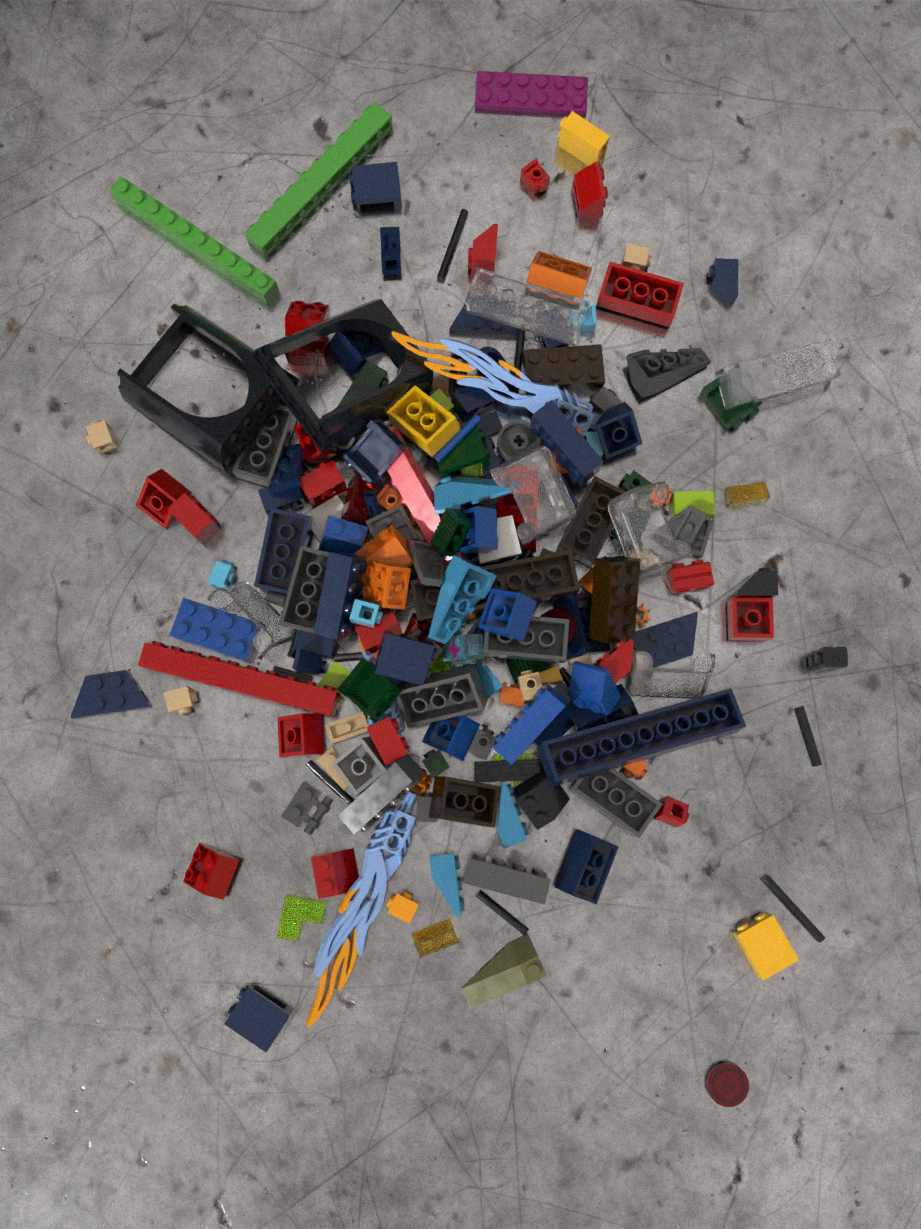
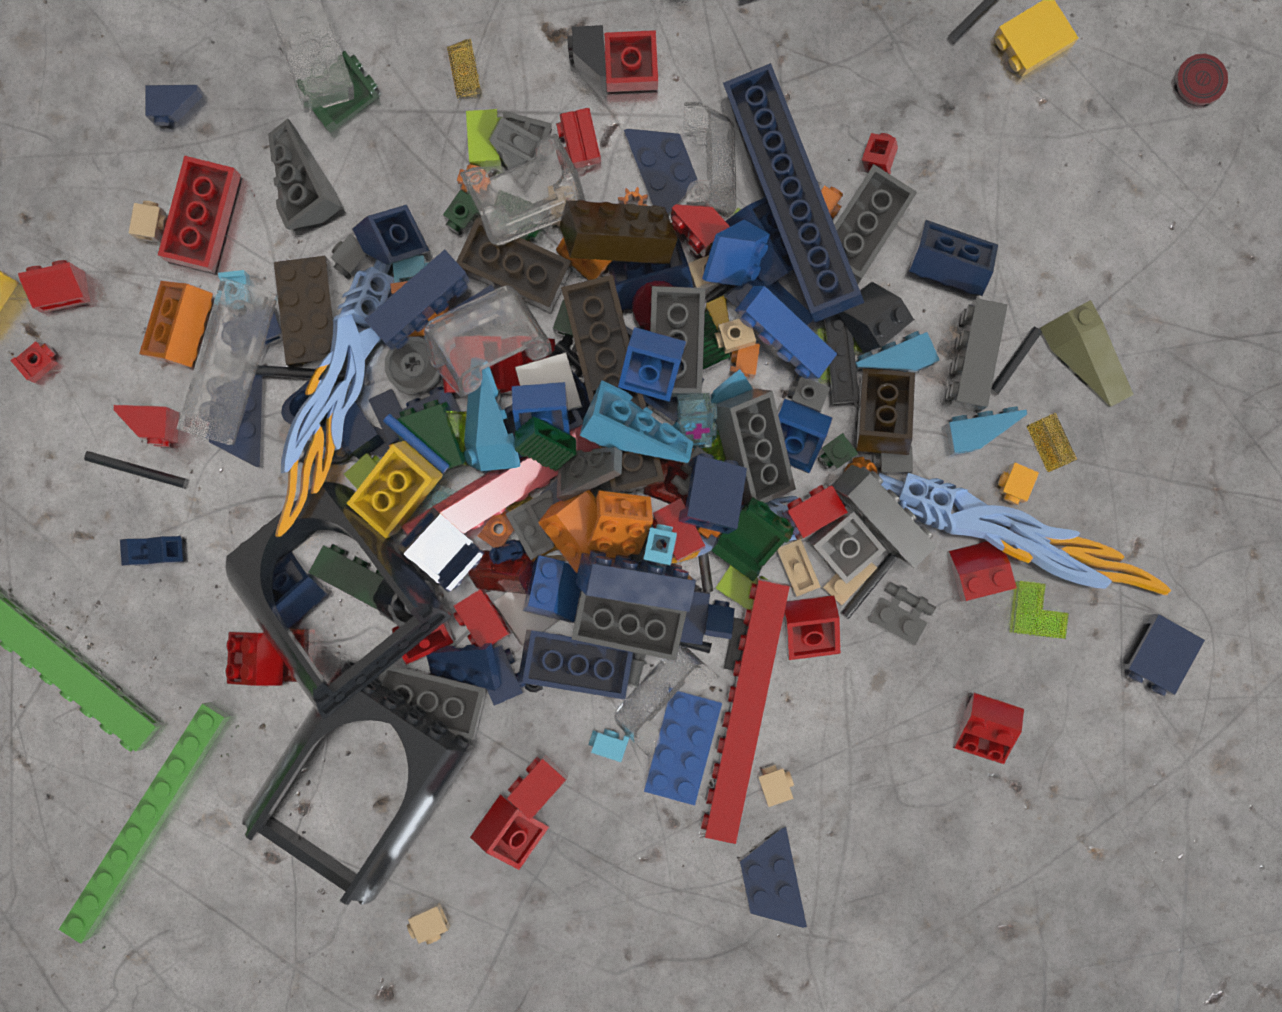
camera: 90 degrees left, 5 degrees up
dark blue panel [349,162,402,210] -> none

